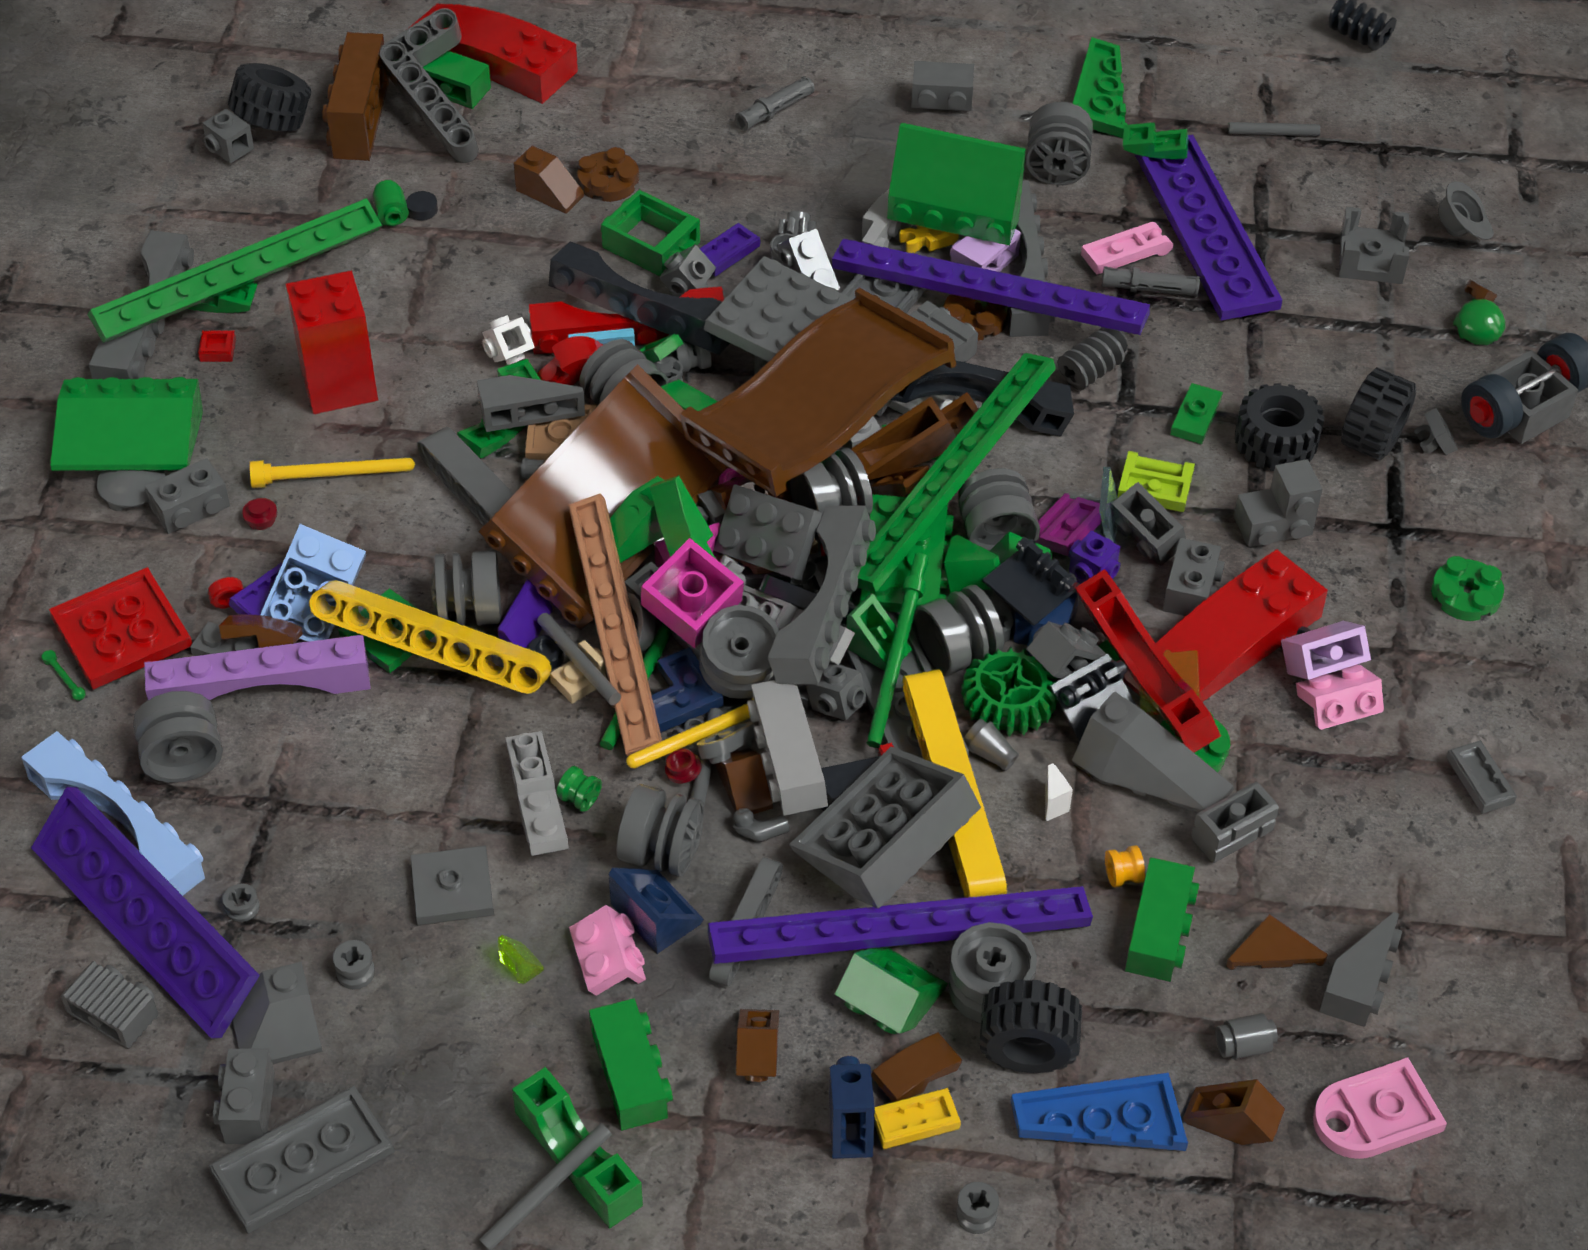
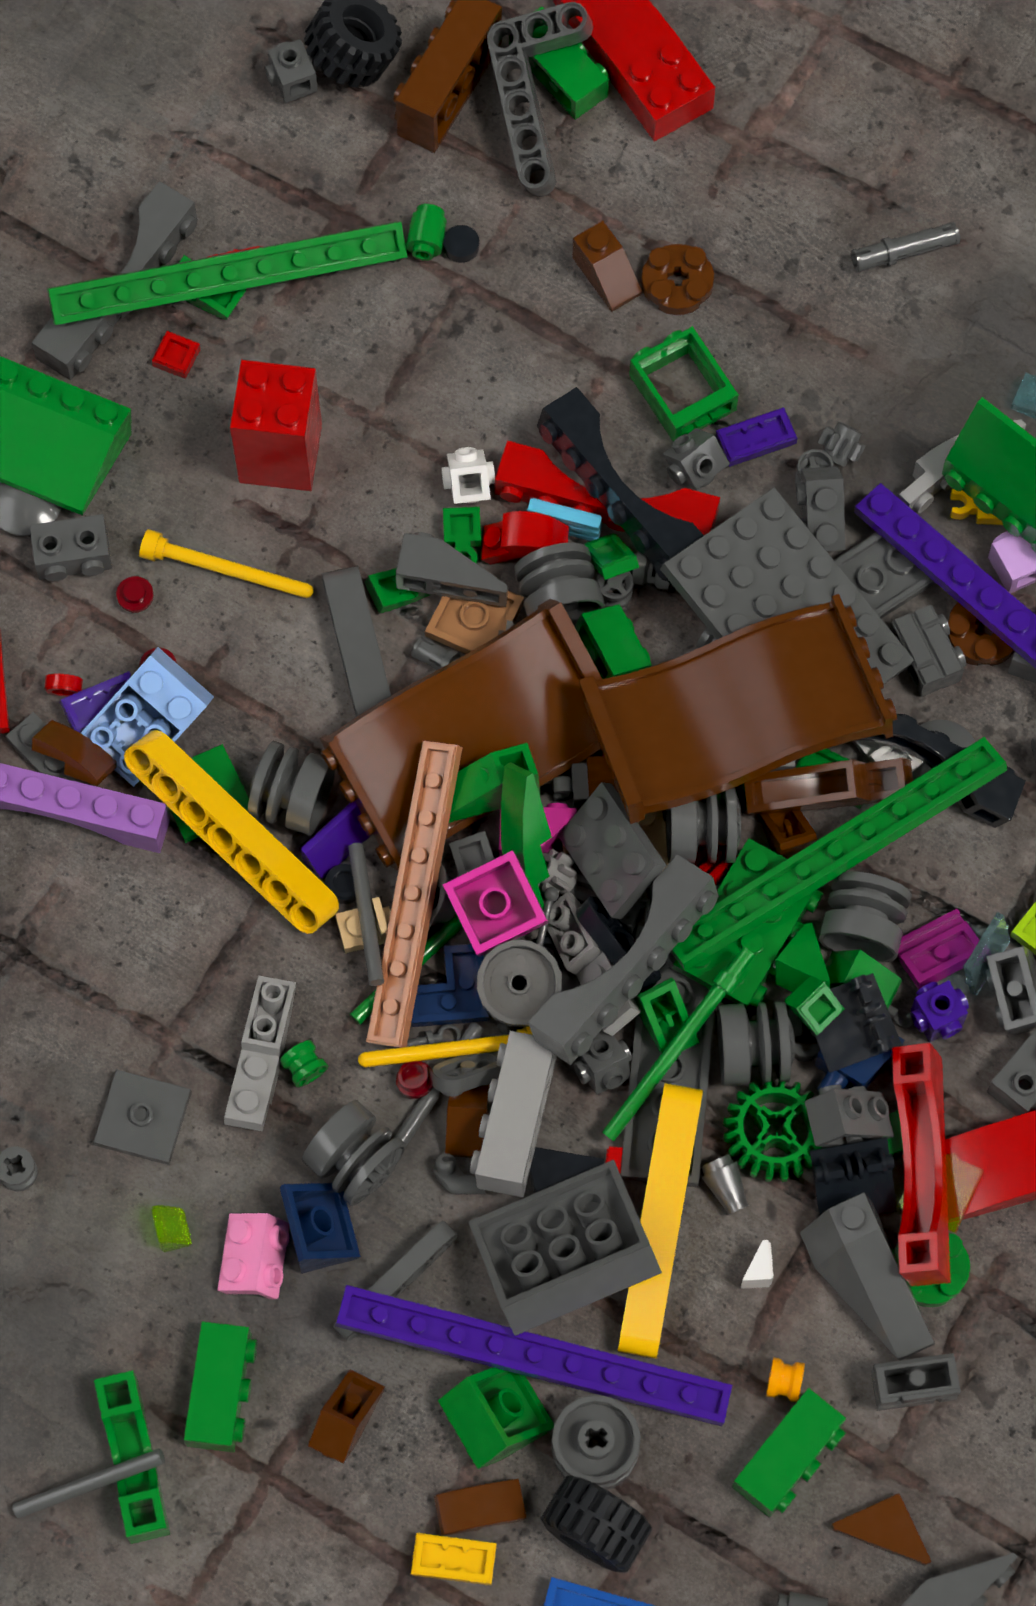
camera: 25 degrees right, 20 degrees up
dark blue torso [829,1056,875,1159] -> none
none -> green slope [785,976,845,1036]

